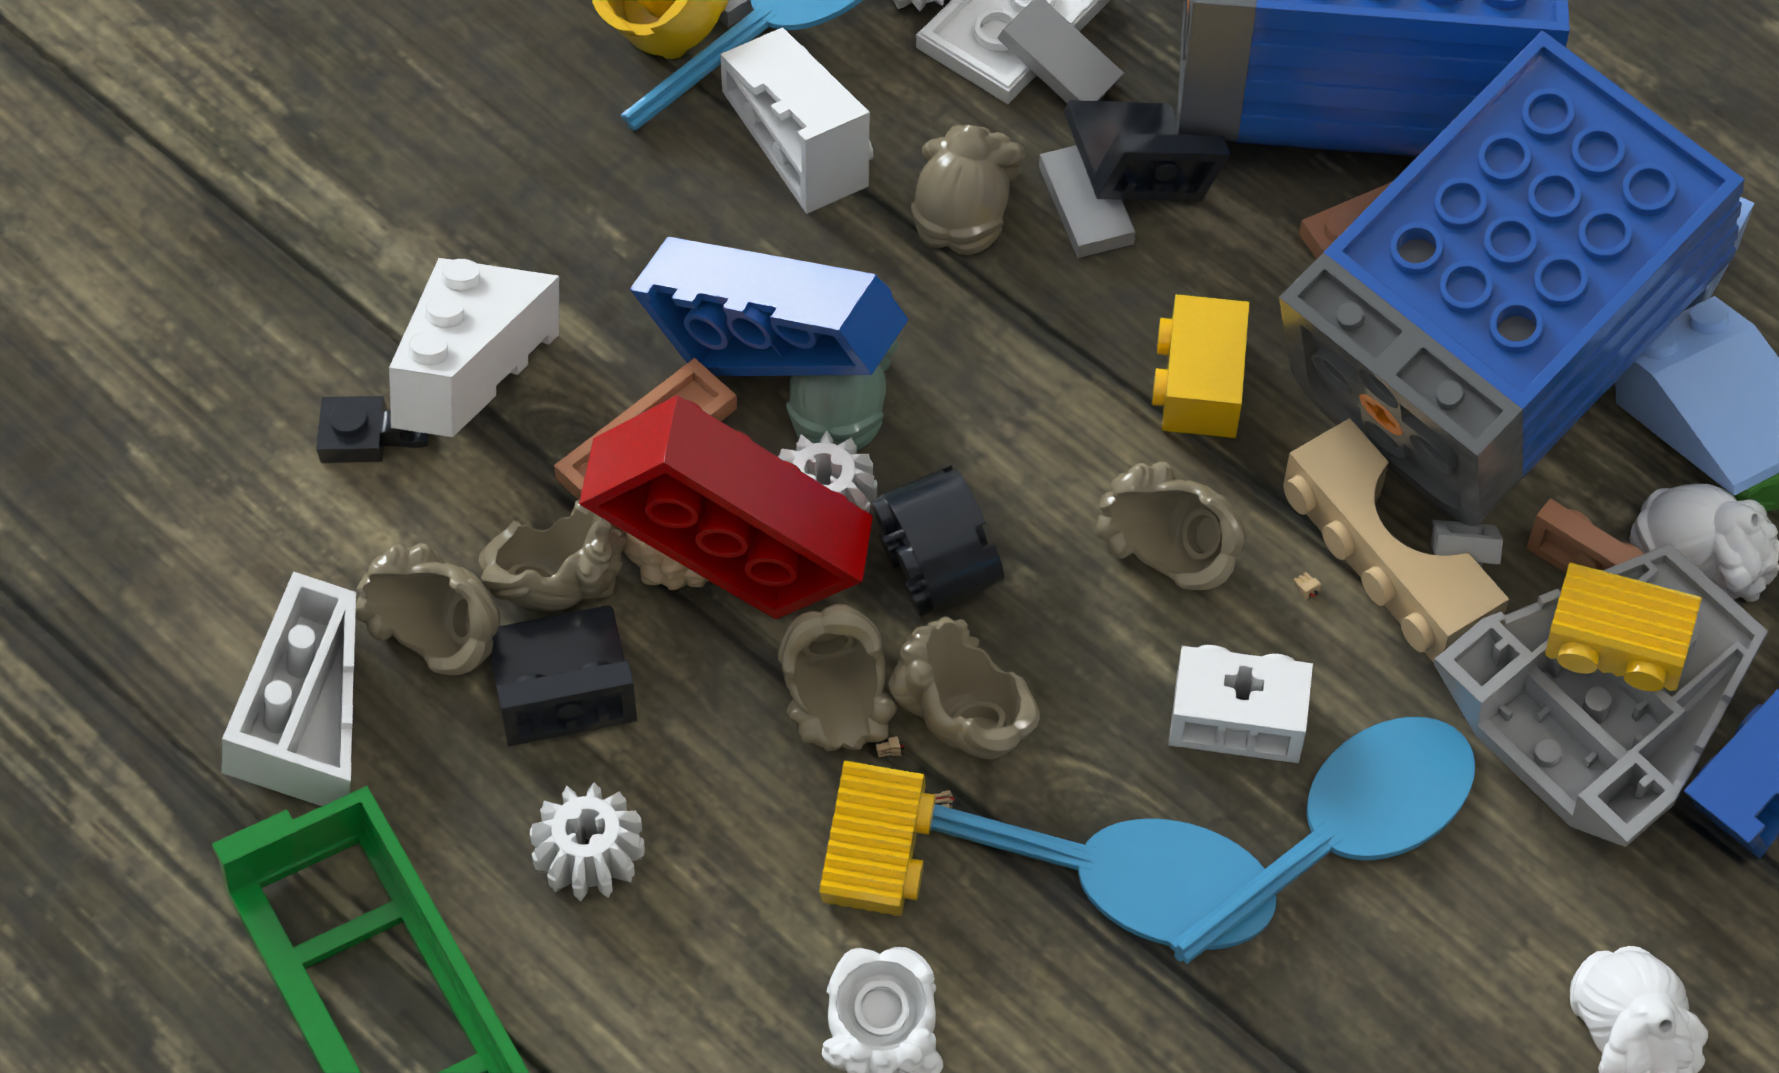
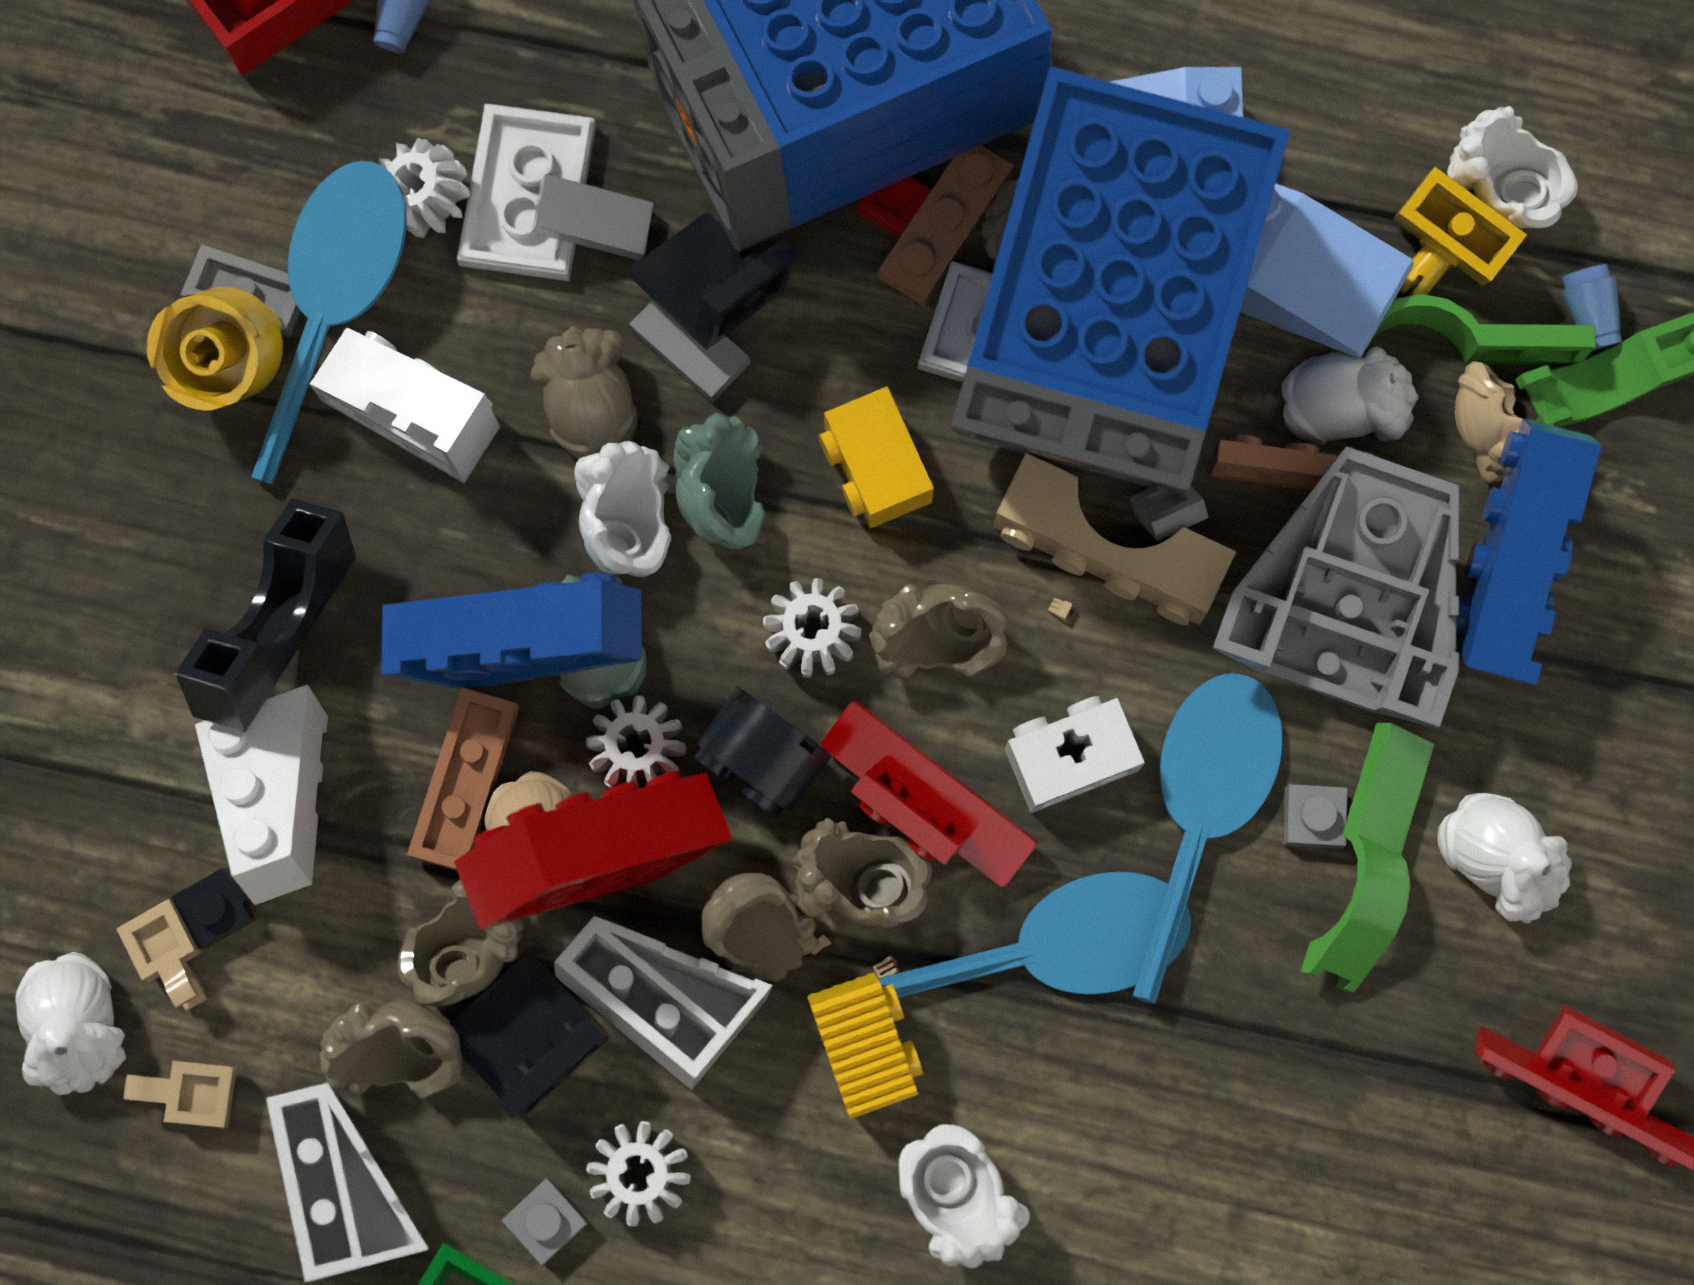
camera: 30 degrees left, 20 degrees up
yellow brick [1545,563,1702,692] -> none
none -> white hair [15,952,126,1095]
none -> tan plate [116,899,208,1011]
none -> tan plate [123,1061,237,1128]
none -> black arch [175,498,356,732]
none -> light grey plate [501,1178,589,1266]
none -> white wedge [555,916,773,1090]
none -> white hair [574,441,671,577]
none -> sand green hair [673,413,765,549]
none -> white gear [763,578,861,678]
none -> red bracket [821,701,1037,887]
none -> red tile [856,177,932,239]
none -> light grey plate [1283,784,1347,849]
none -> bright green piece [1301,723,1434,993]

